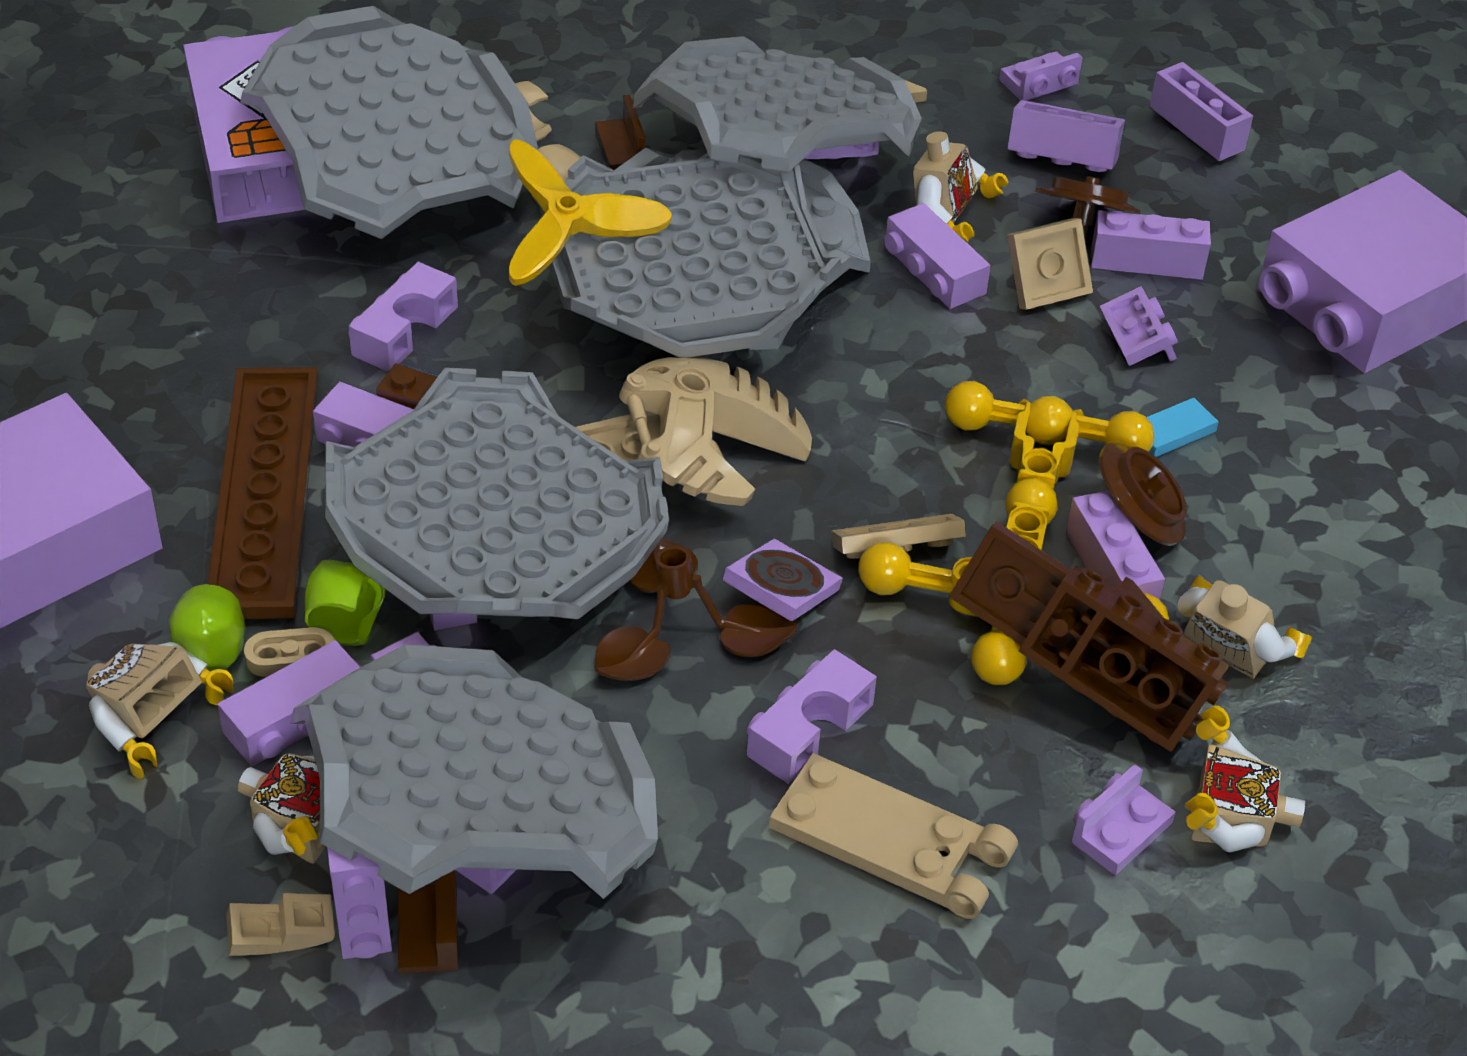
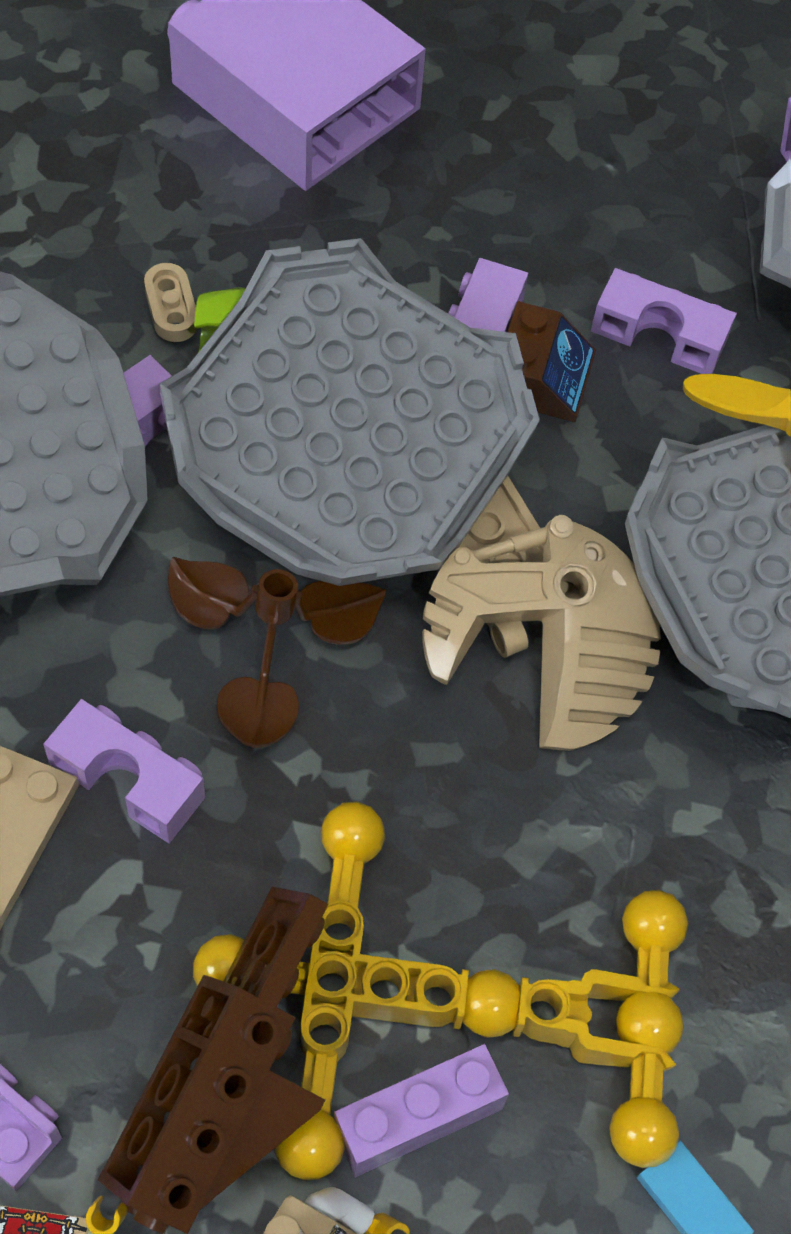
camera: 80 degrees right, 15 degrees up
torso [86,642,233,779] -> none
lime piece [168,584,246,672] -> none
reddish brown plate [207,367,319,619] -> none
lavender brick [218,640,360,767] -> none
tile [723,538,843,621] -> none
tan plate [831,514,966,559] -> none
reddish brown piece [1099,443,1187,546] -> none

